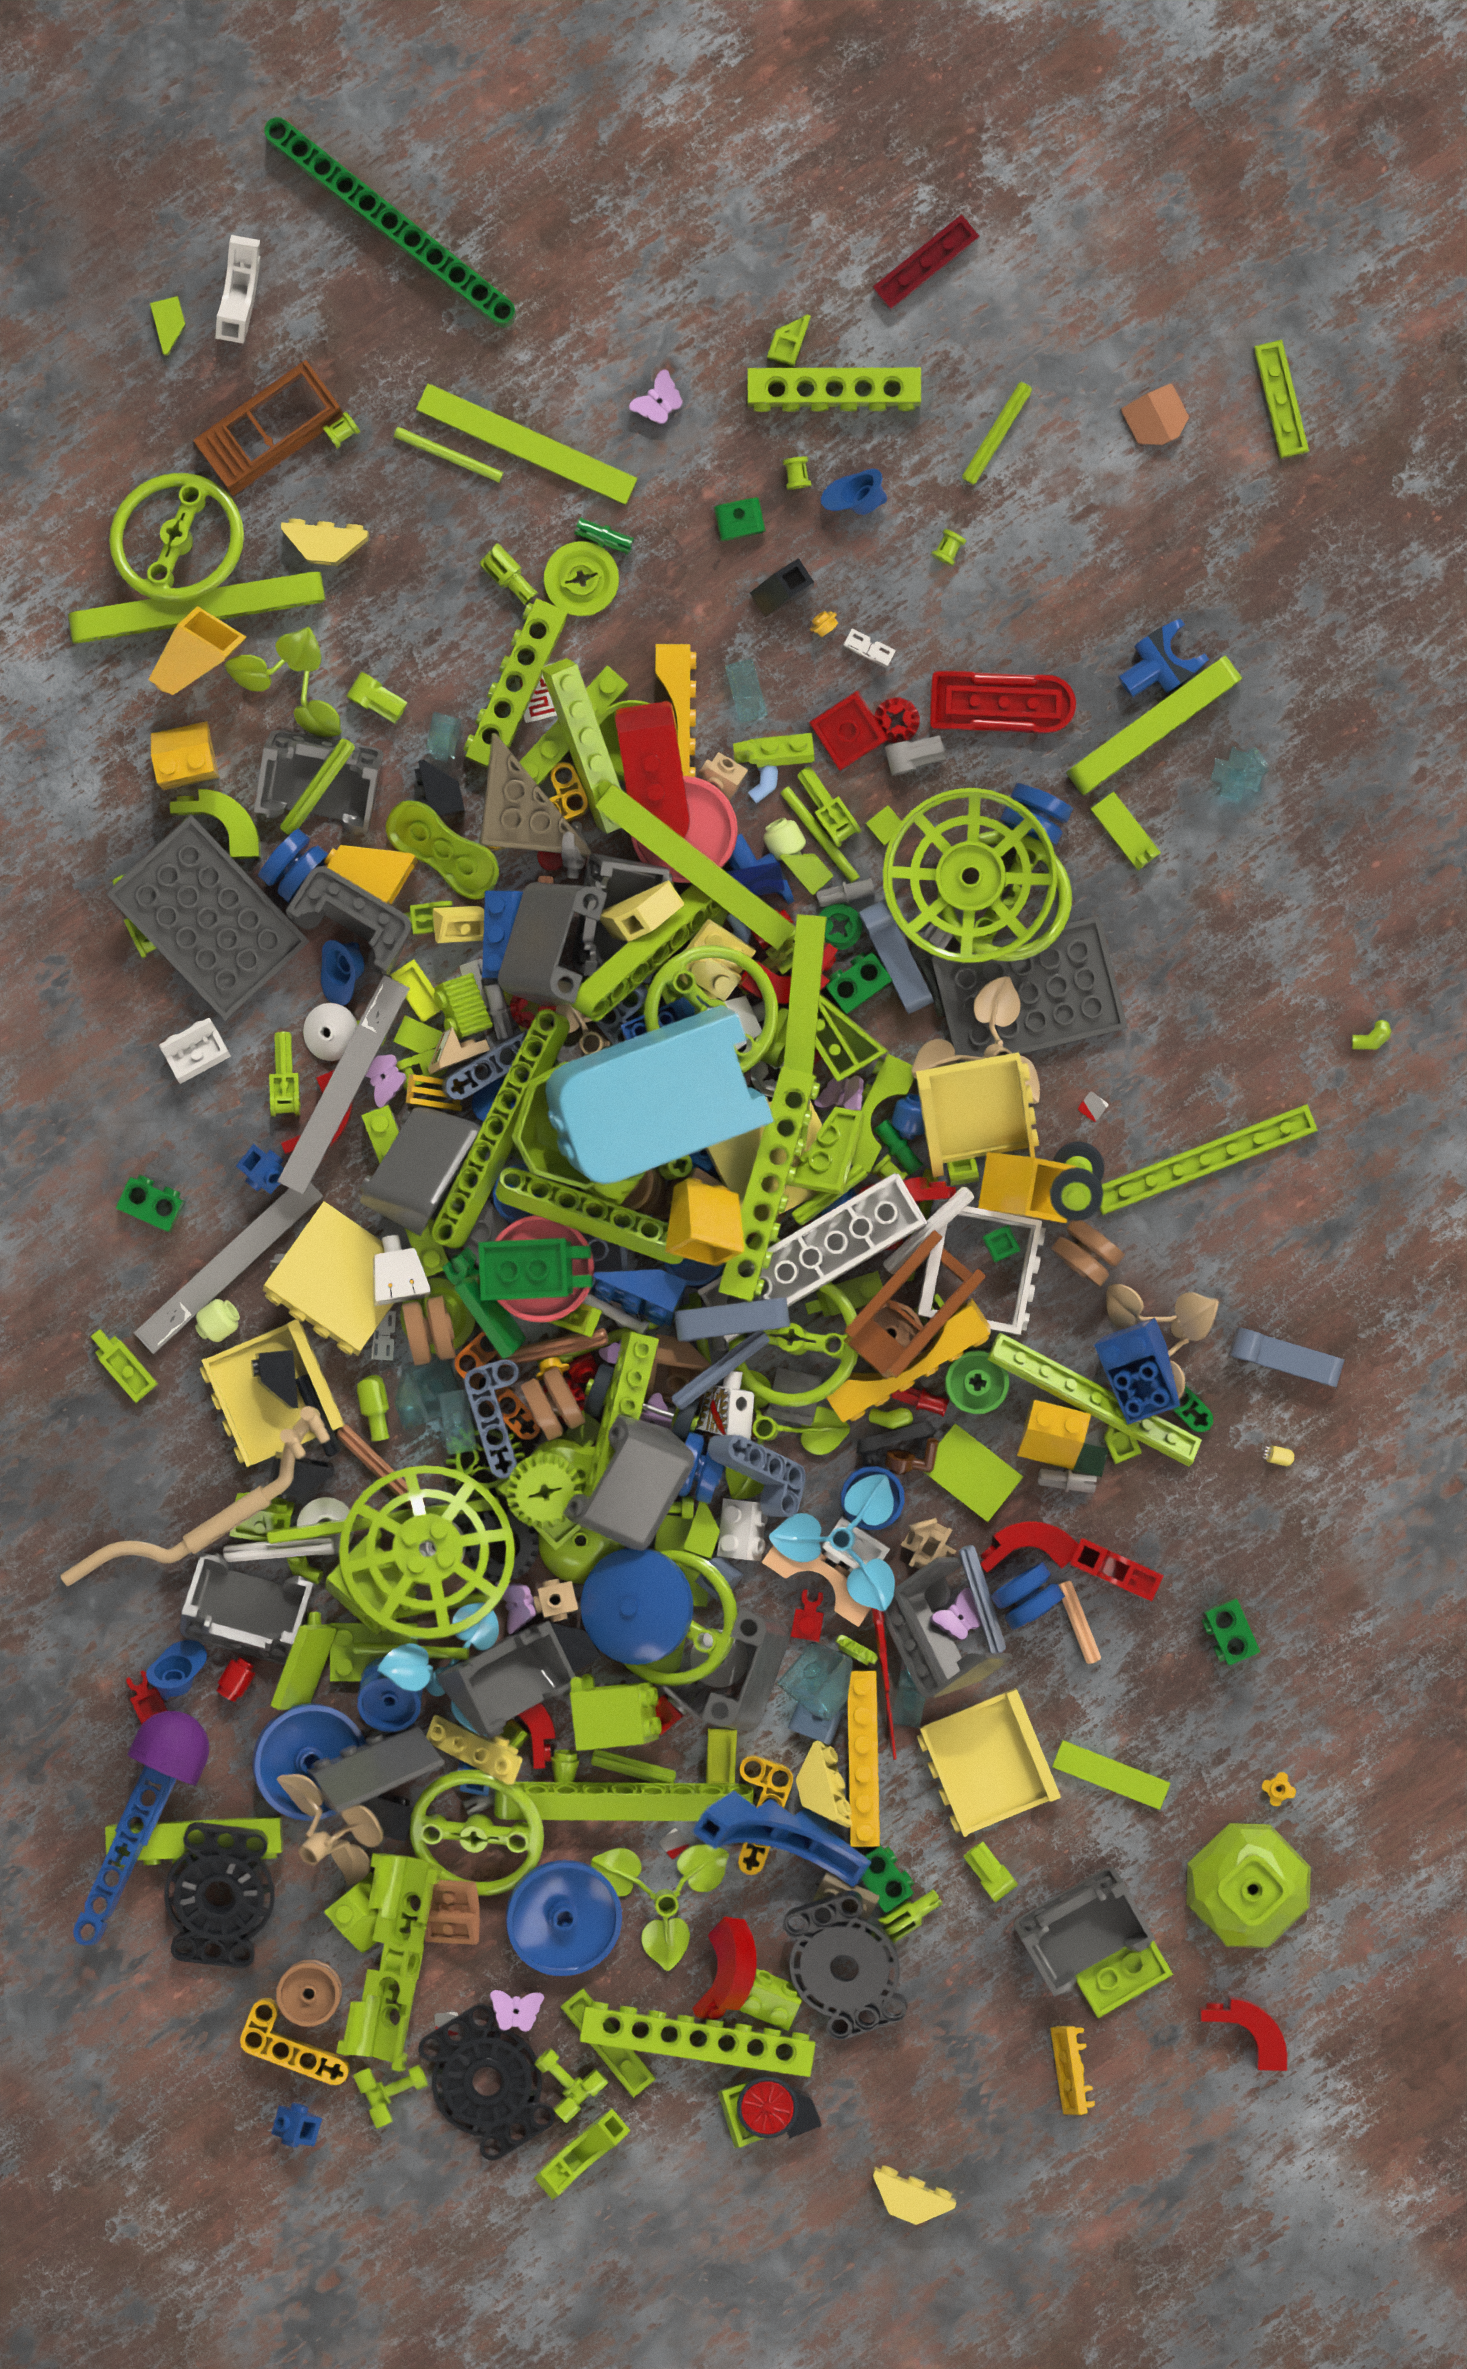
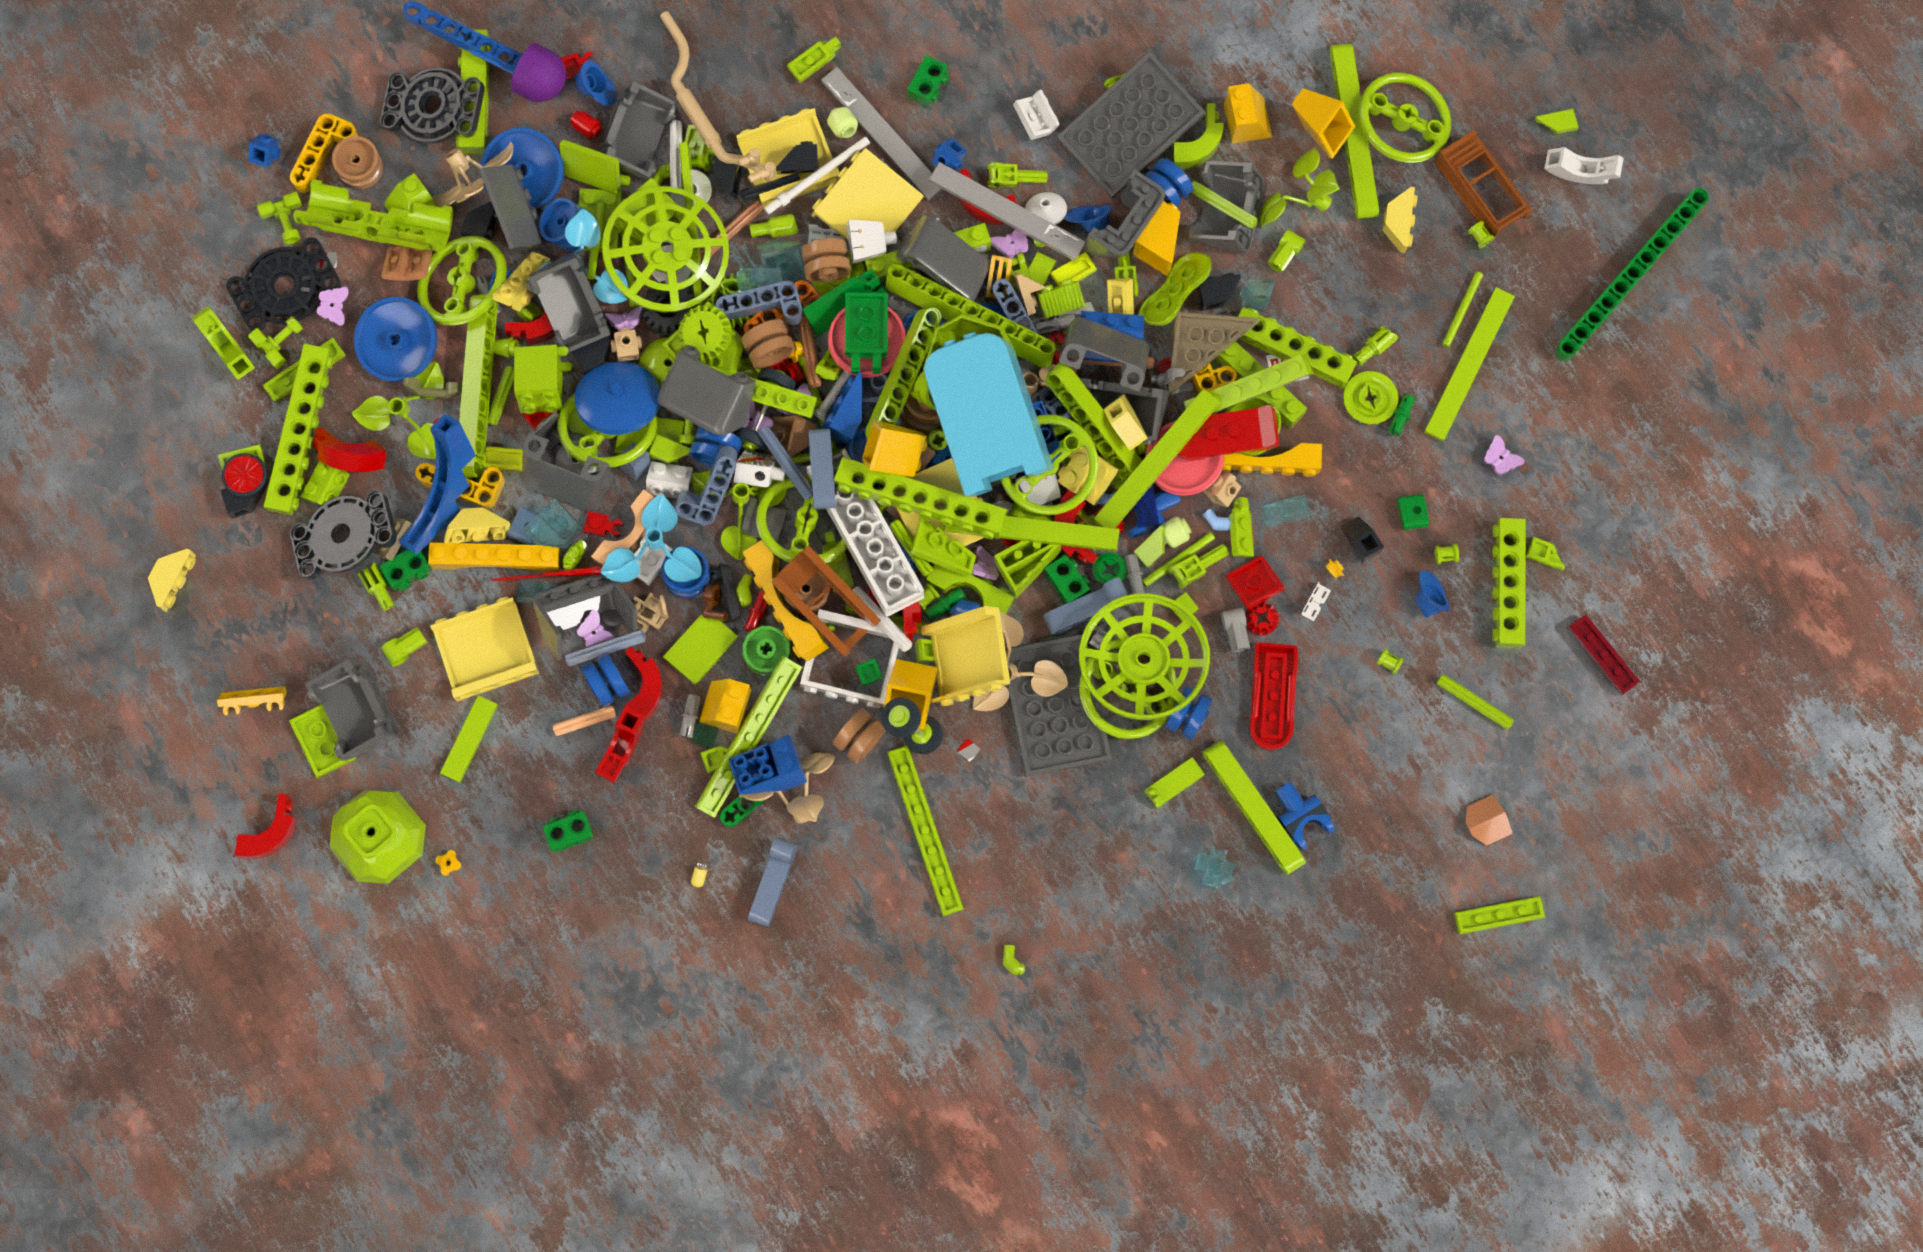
camera: 95 degrees right, 10 degrees down
none -> olive bar [403,377,462,399]
none -> white bar [764,137,870,215]

